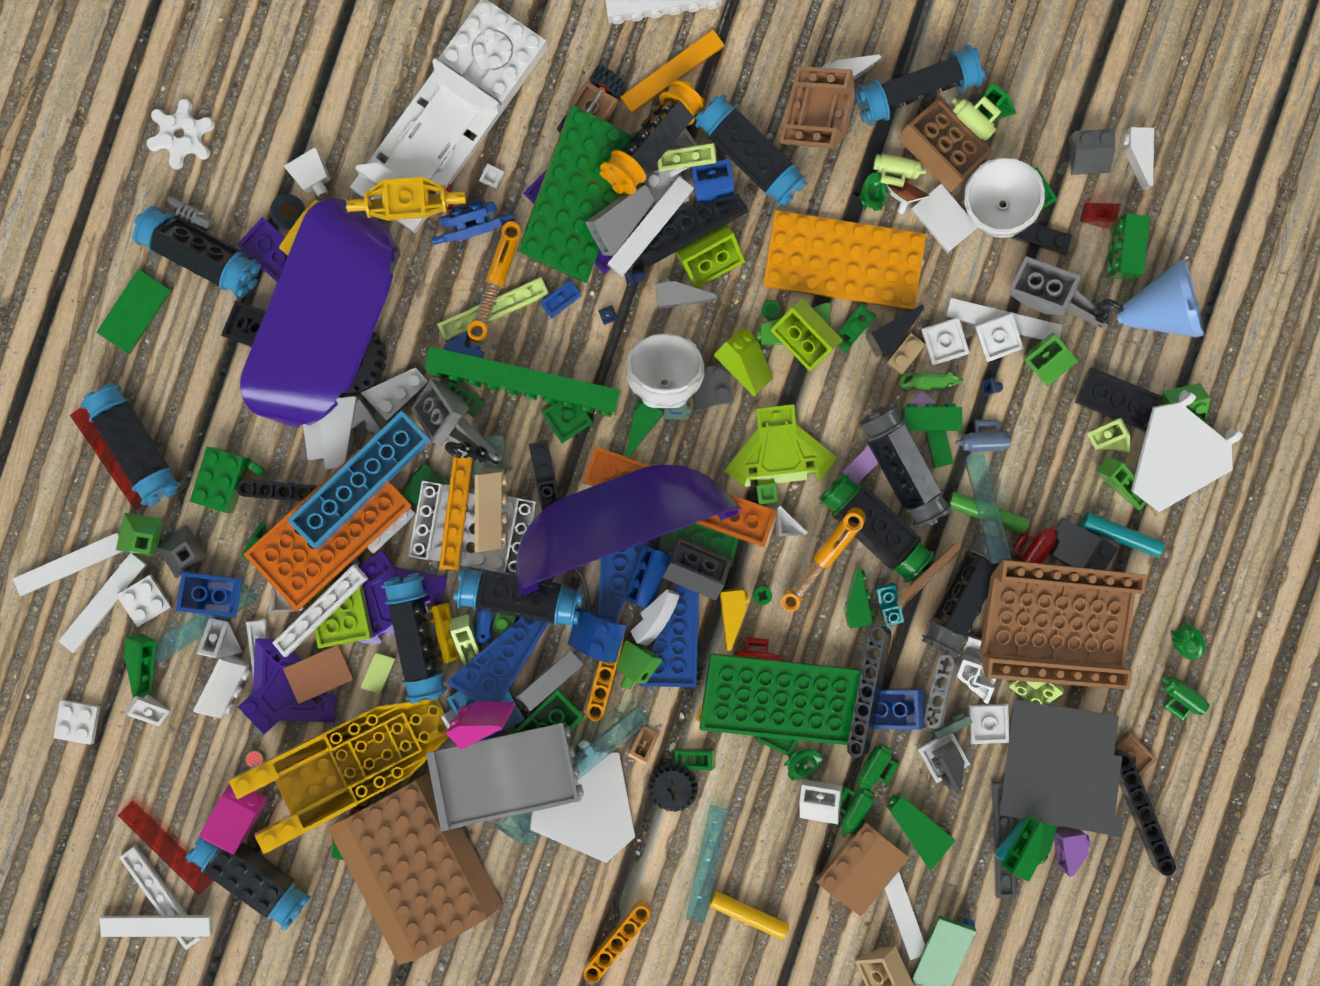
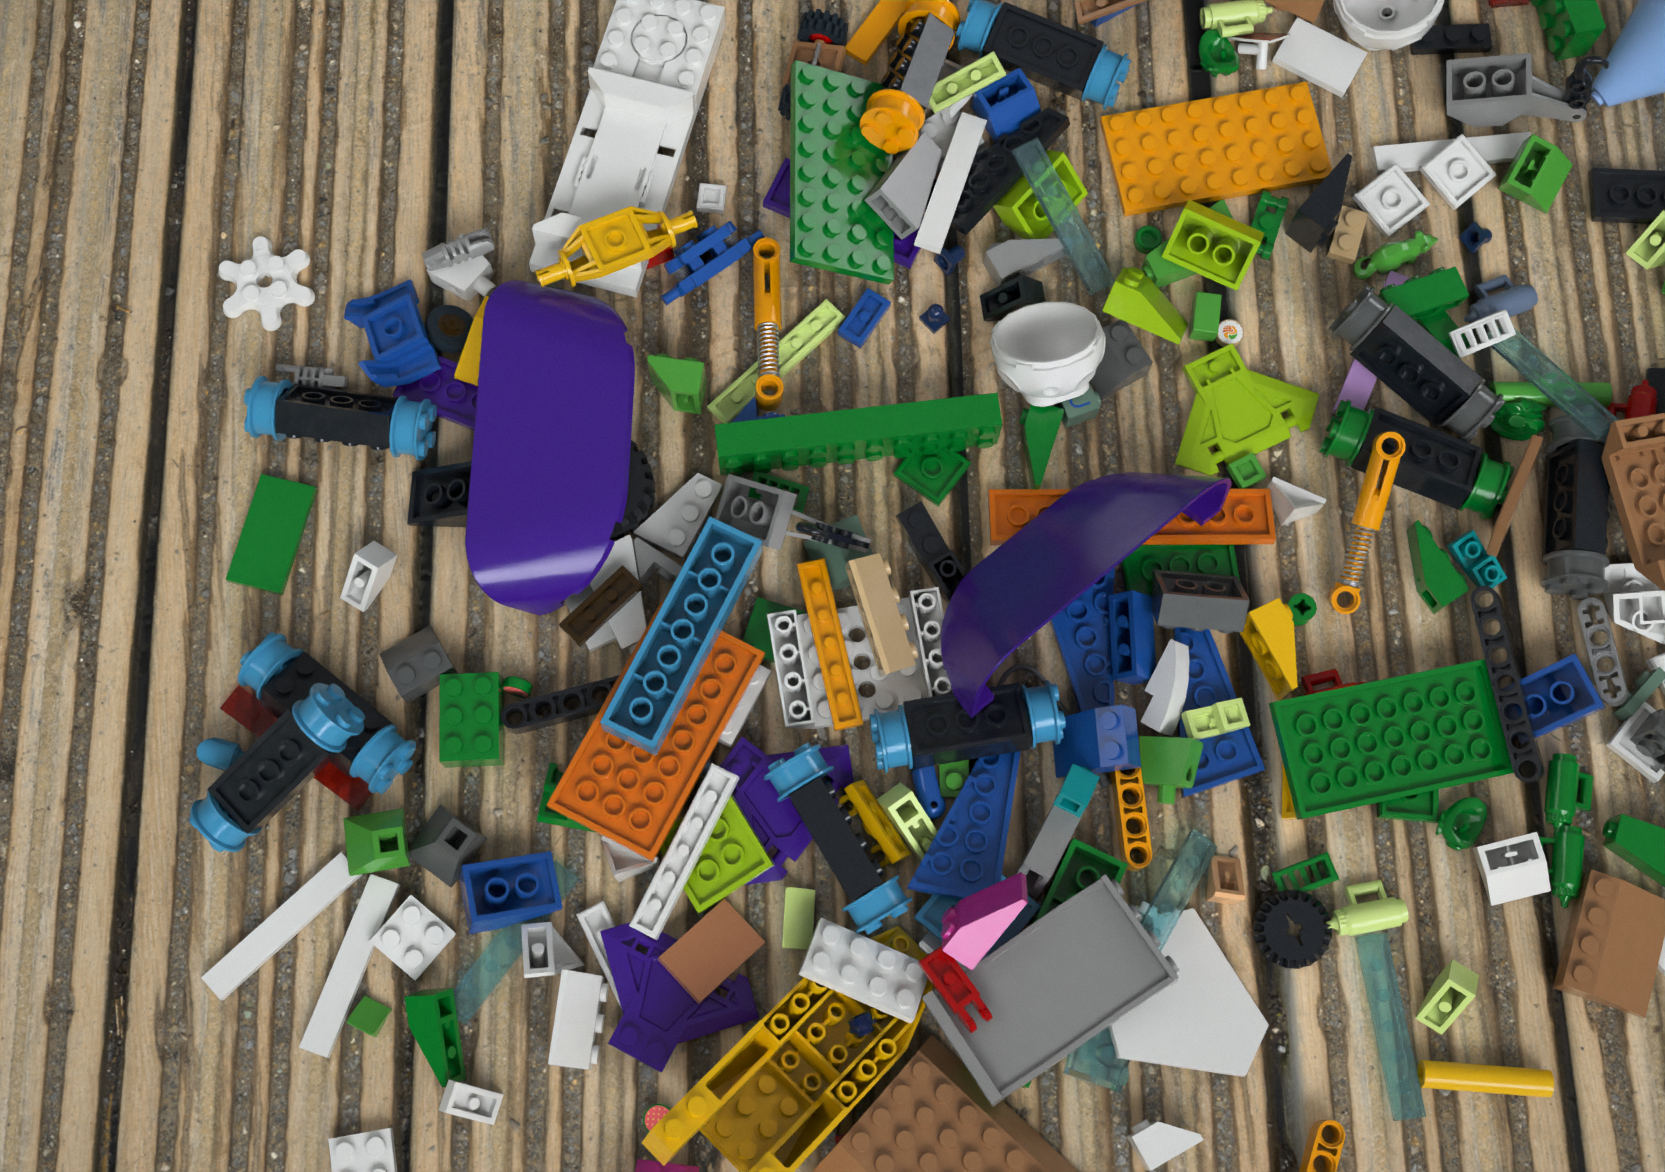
camera: 25 degrees left, 15 degrees down
none -> brick [189,683,365,852]
none -> dark azure arm [196,737,244,771]
none -> white slope [340,541,397,612]
none -> blue piece [344,279,441,388]
none -> bright green slope [346,995,392,1037]
none -> dark grey slope [380,625,458,703]
none -> light grey hinge [422,228,495,271]
none -> dark brown plate [559,565,644,647]
none -> bright green slope [647,354,707,414]
none -> white plate [798,918,928,1024]
none -> clear blue plate [847,1011,877,1037]
none -> red hinge [918,945,993,1033]
none -> black slope [980,275,1046,322]
none -> clear light blue tile [1012,138,1115,296]
none -> teal brick [1053,764,1100,818]
none -> white slope [1127,1119,1204,1171]
none -> yellowish green slope [1181,698,1250,740]
none -> bright green piece [1189,291,1222,342]
none -> tile [1215,319,1244,347]
none -> yellowish green piece [1325,880,1409,936]
none -> yellowish green slope [1415,959,1479,1035]
none -> white slope [1448,310,1516,358]
none -> green hat [1489,399,1547,441]

